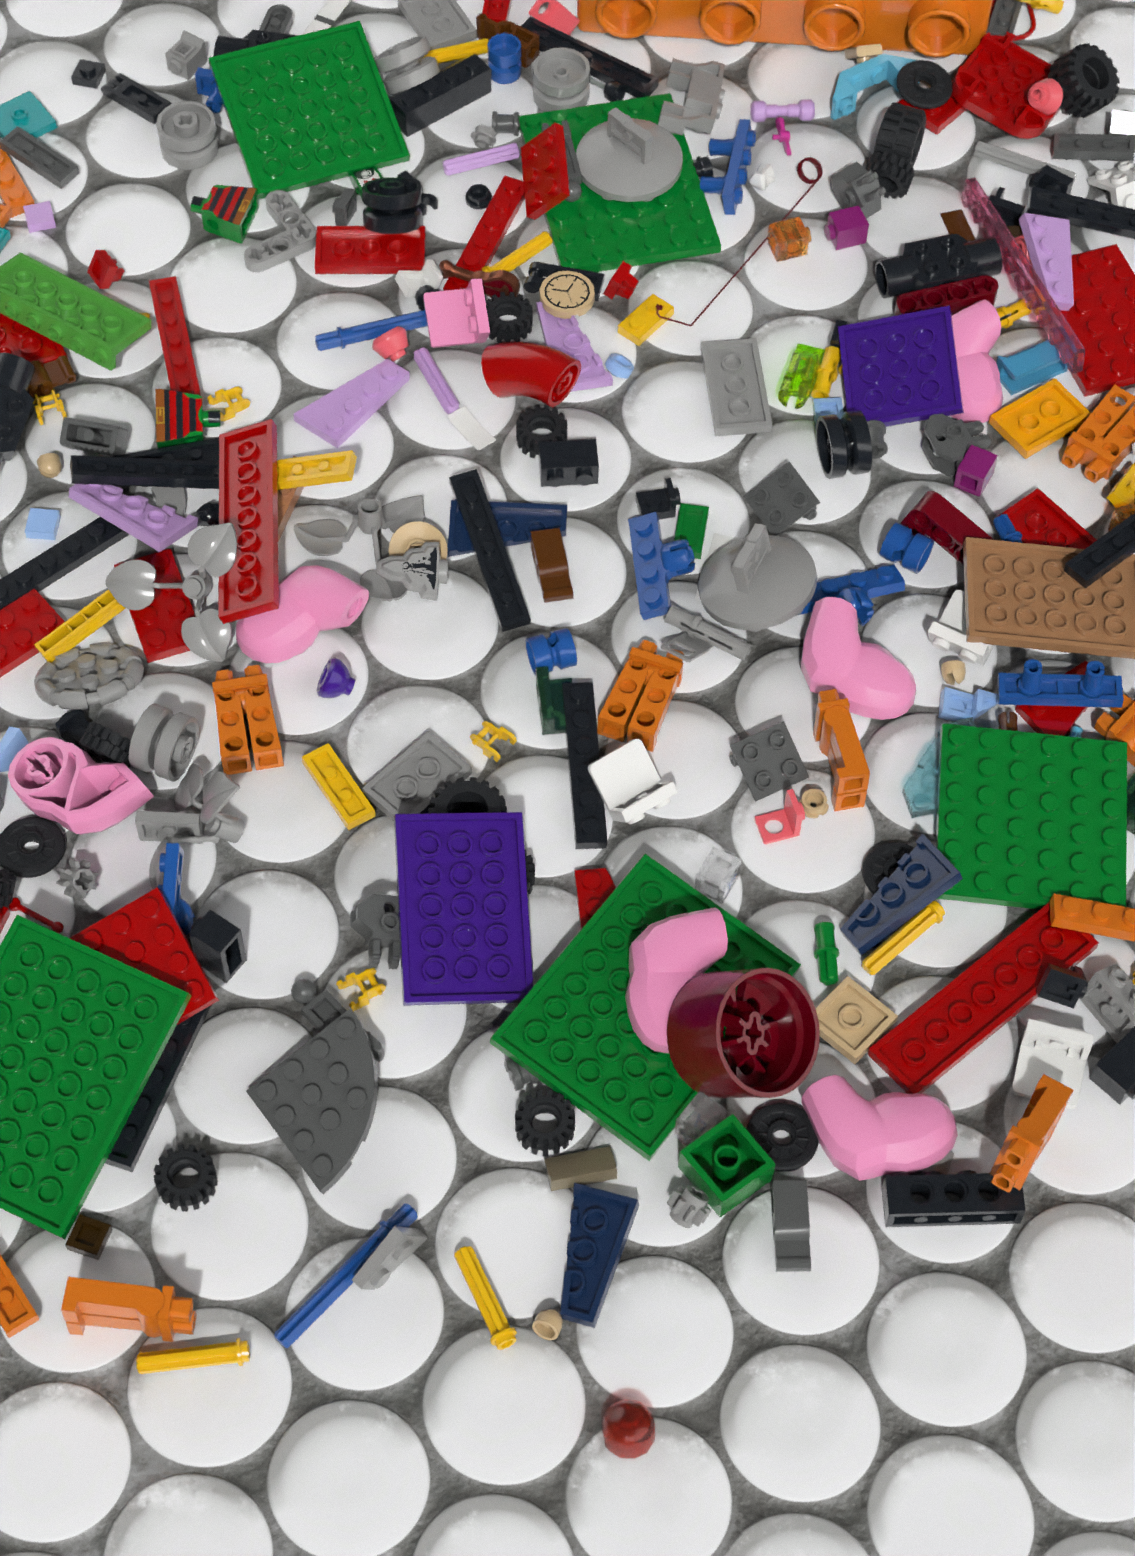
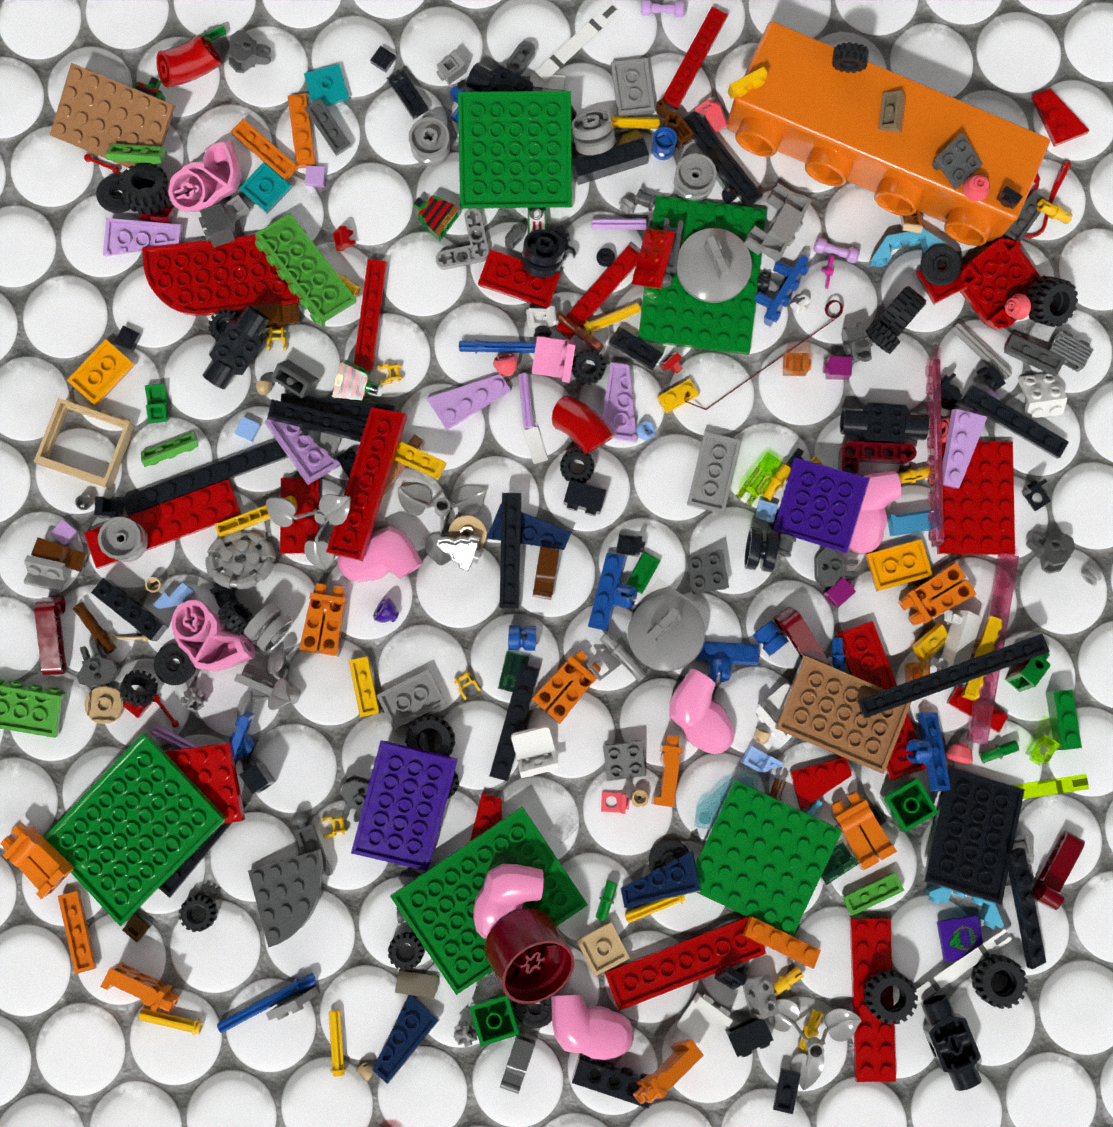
camera: 20 degrees right, 25 degrees up
tan tile [540,271,595,319] -> none
reddish brown sticker [940,209,976,242] -> none
blue plate [997,659,1124,708] -> none

